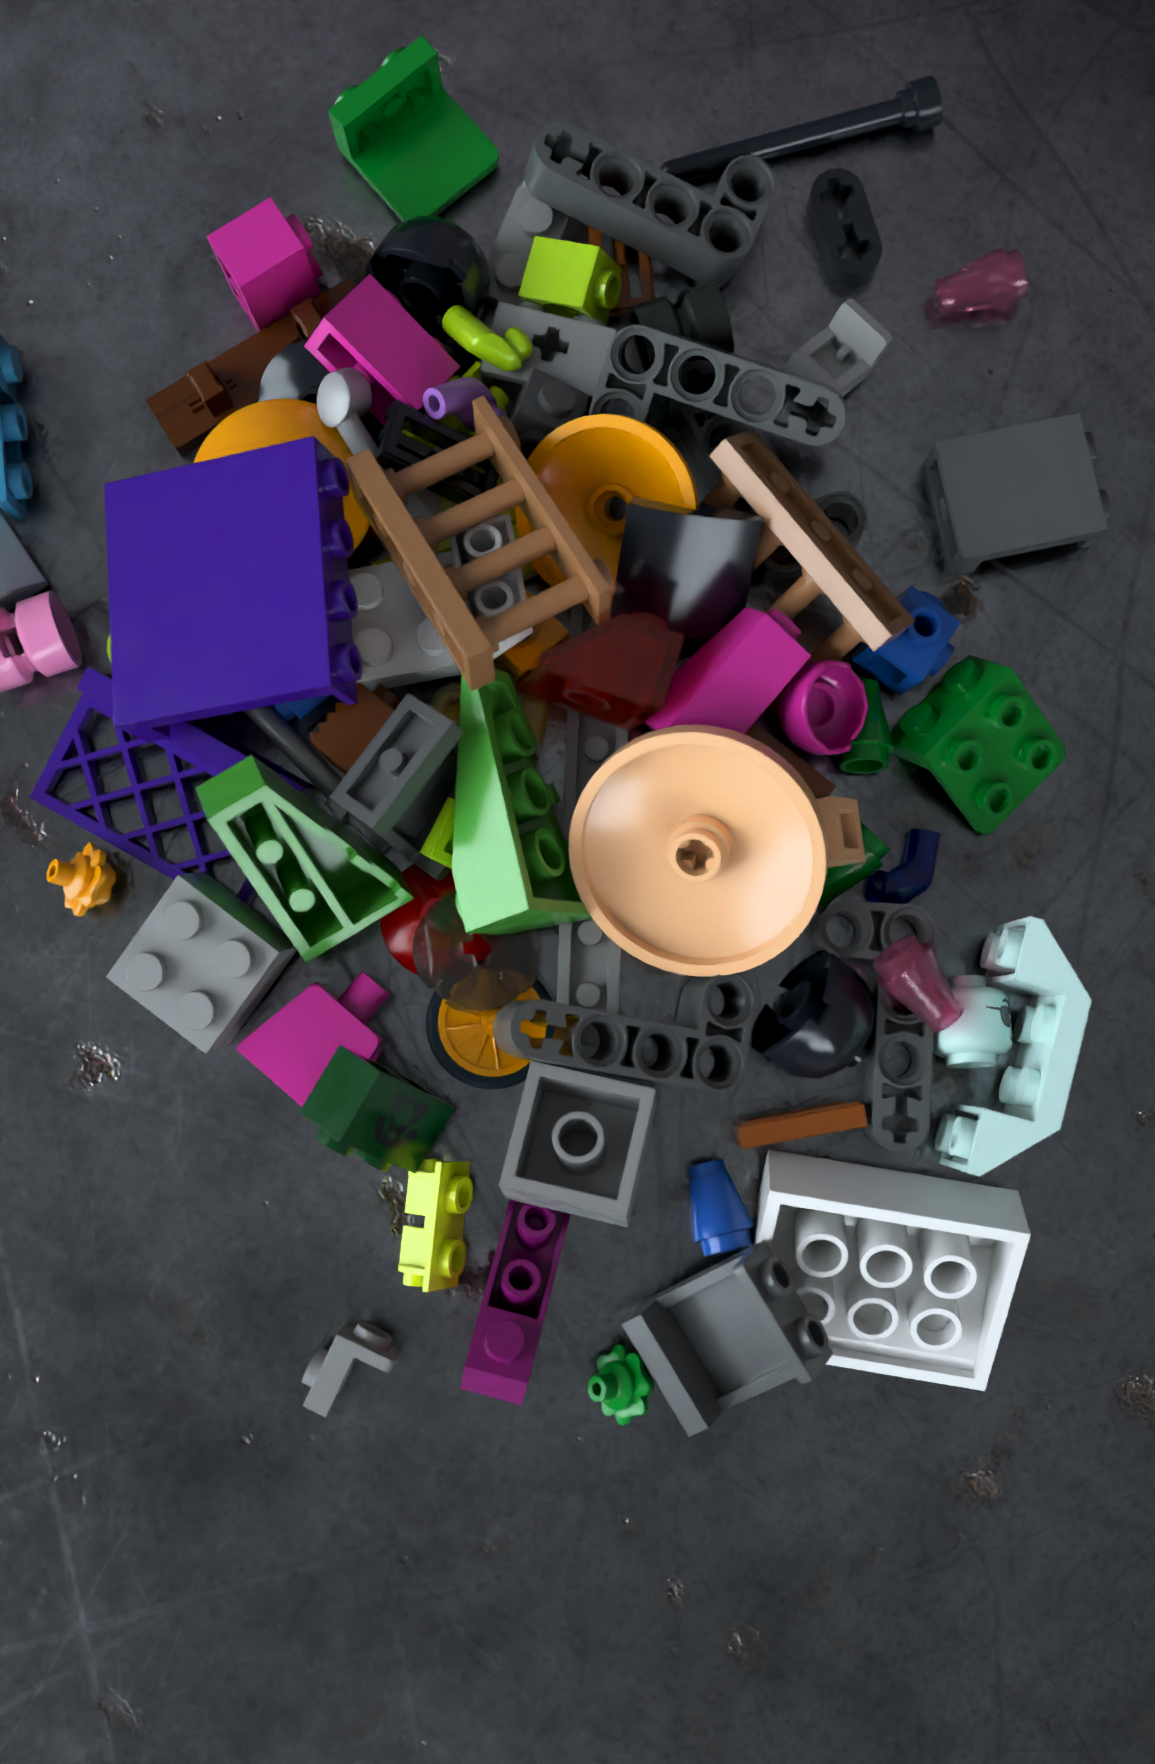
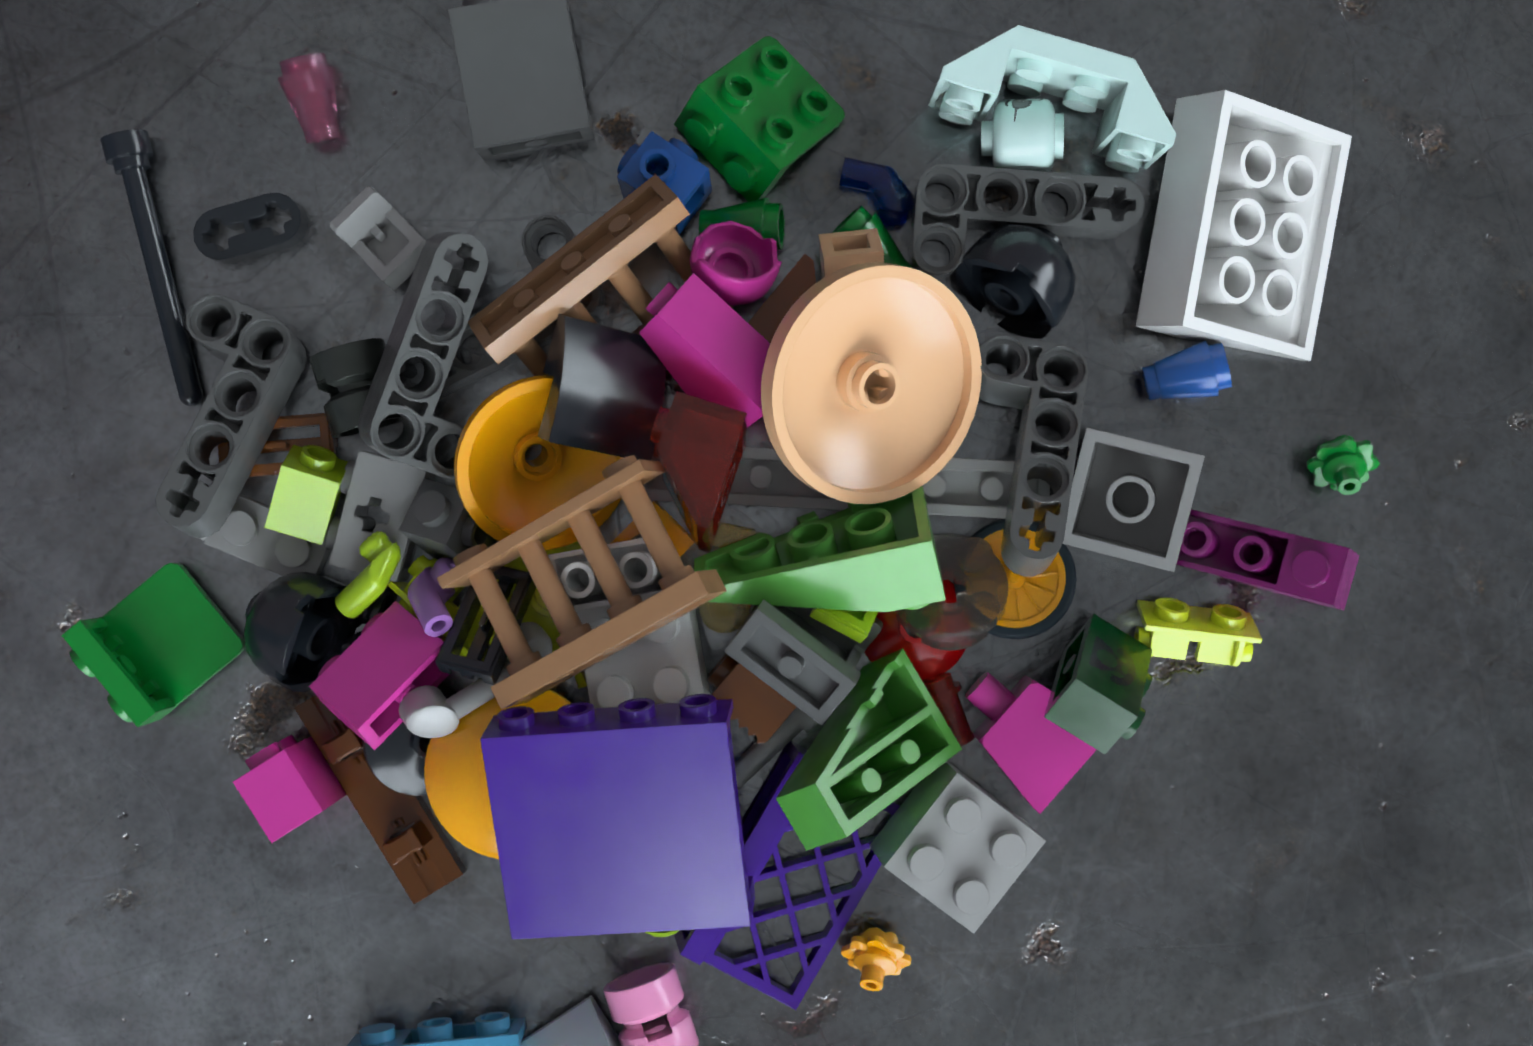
camera: 95 degrees left, 5 degrees up
light grey bracket [301,1322,401,1417] -> none
dark grey panel [621,1240,833,1437] -> none
dark orange tile [733,1099,868,1149] -> none
clear pink cone [872,934,964,1033] -> none
none -> clear red pin [922,673,975,746]

